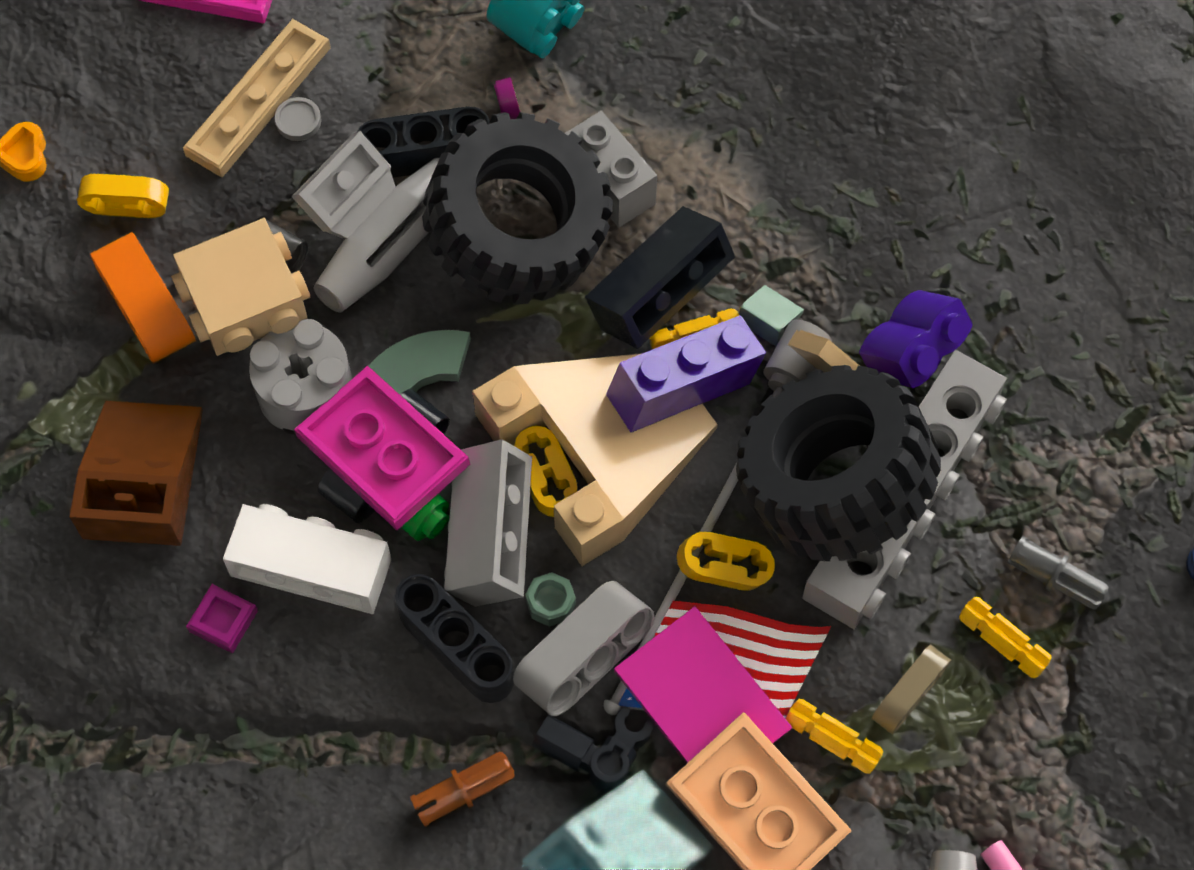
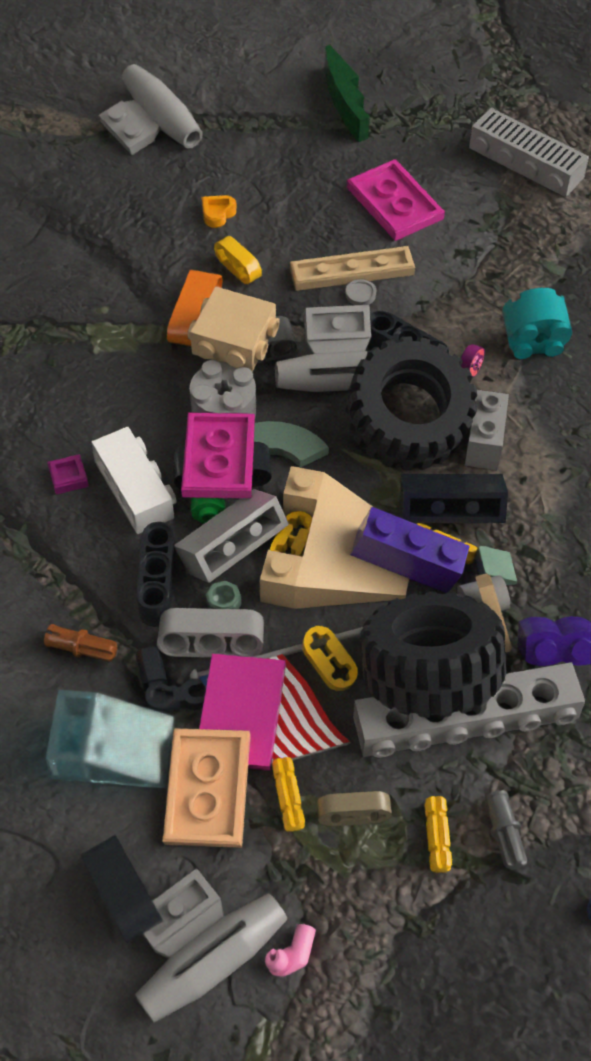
camera: 45 degrees right, 10 degrees down
reddish brown slope [69,401,203,546] -> none

